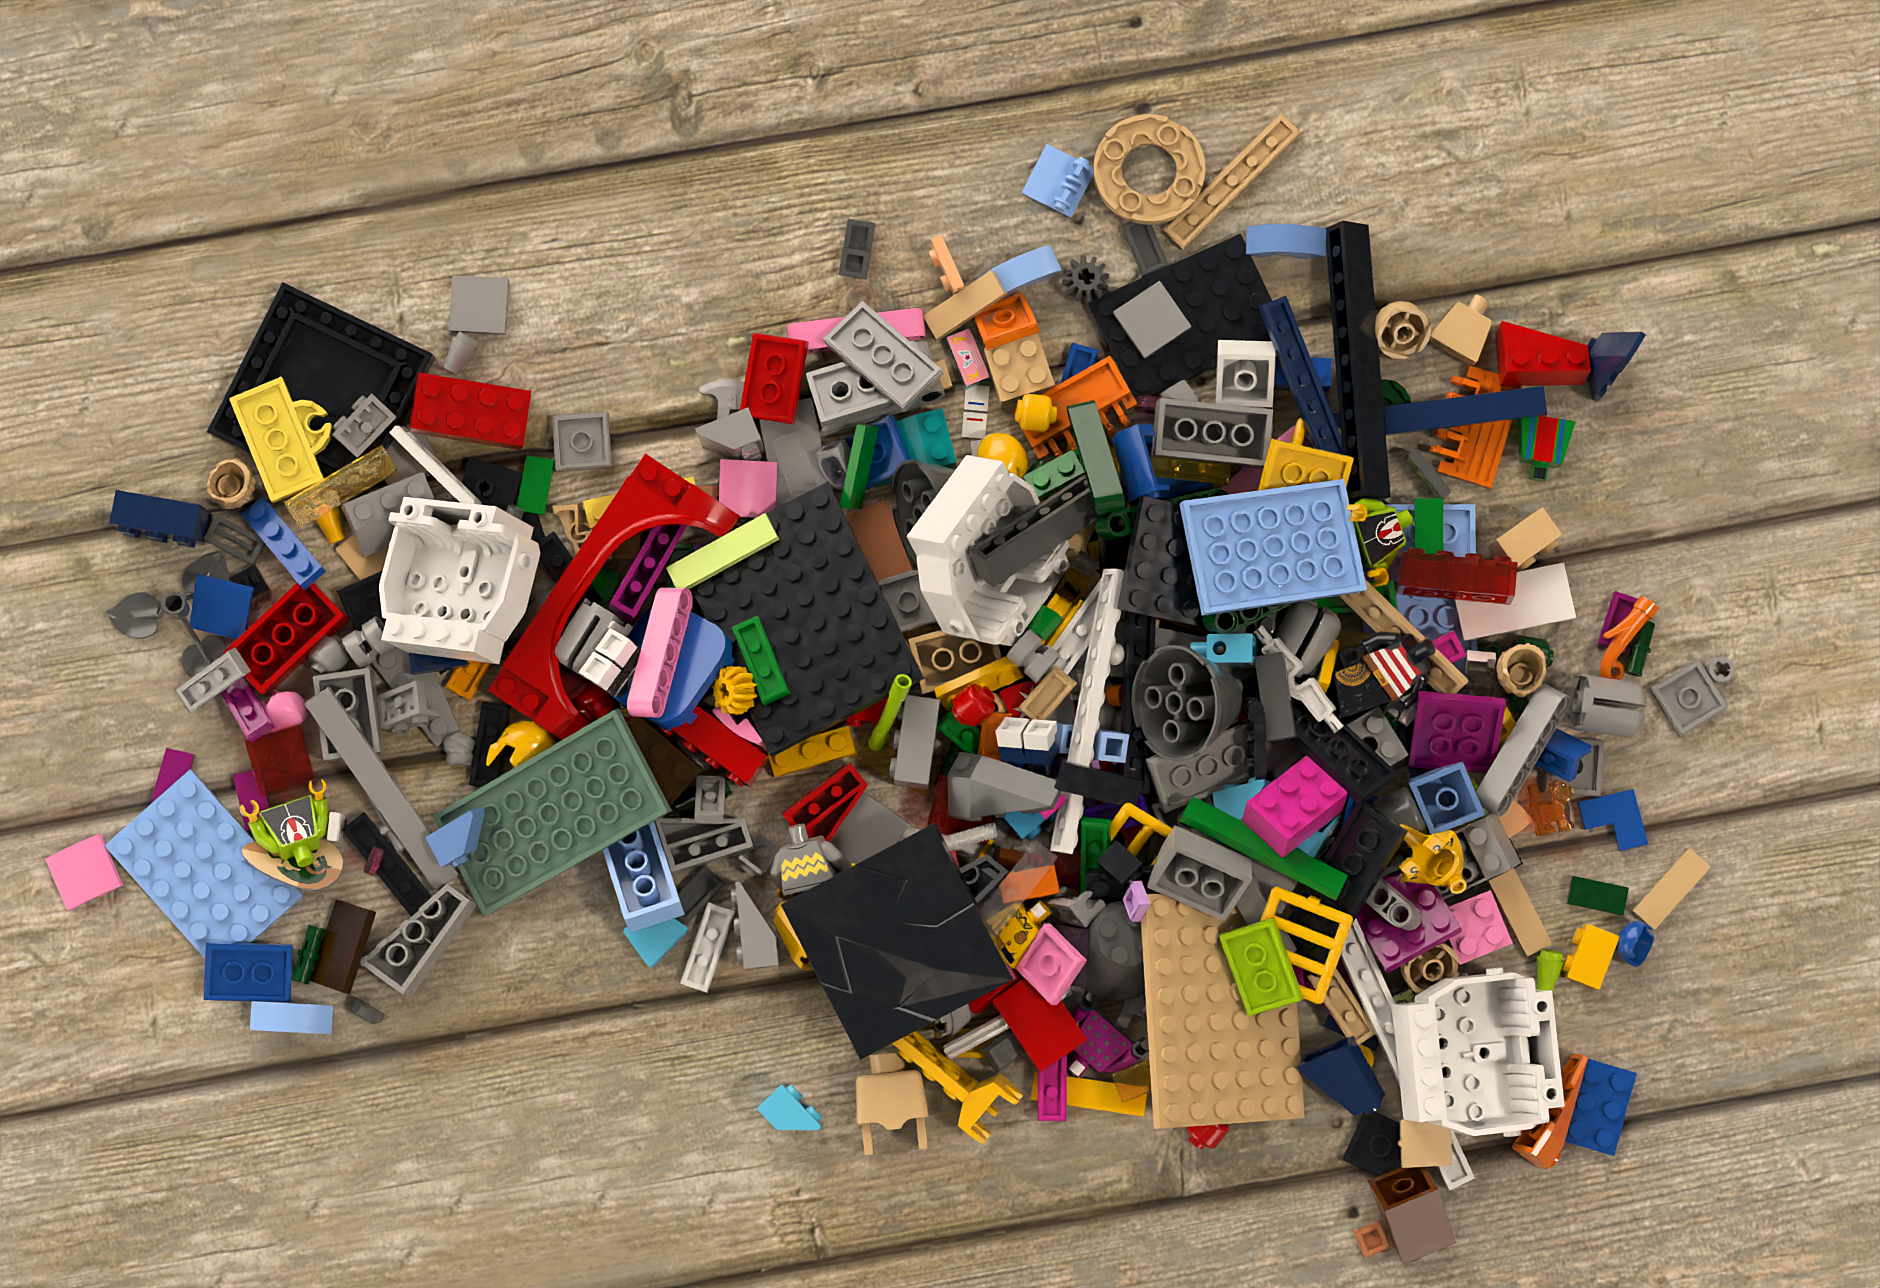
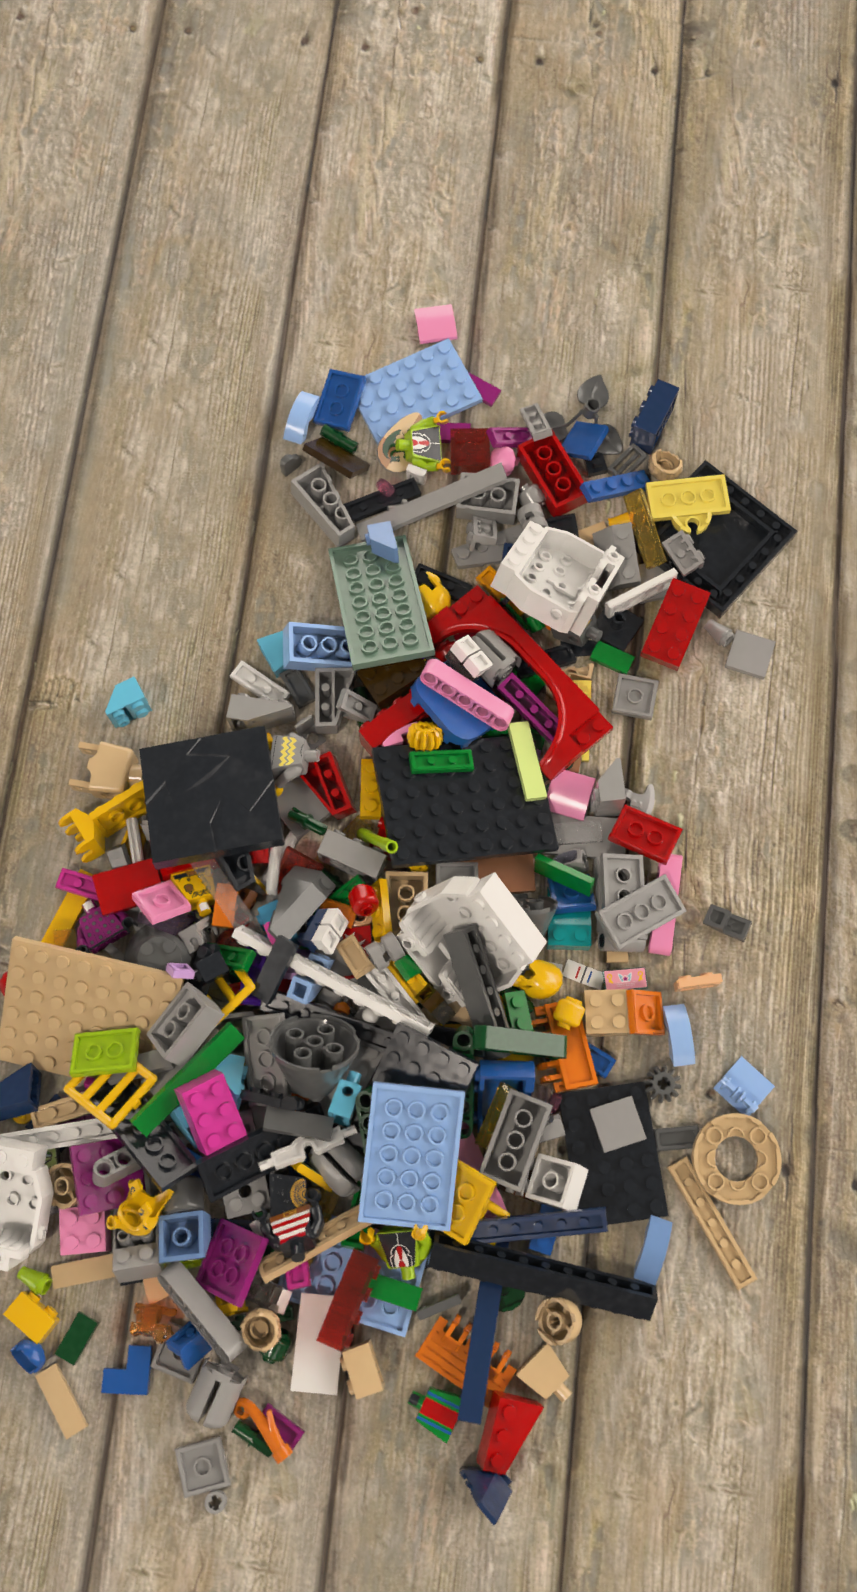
camera: 105 degrees right, 10 degrees down
light grey arm [443,732,475,766] -> none
tan tile [923,270,1008,340] -> none
none -> dark green axle [287,807,328,836]

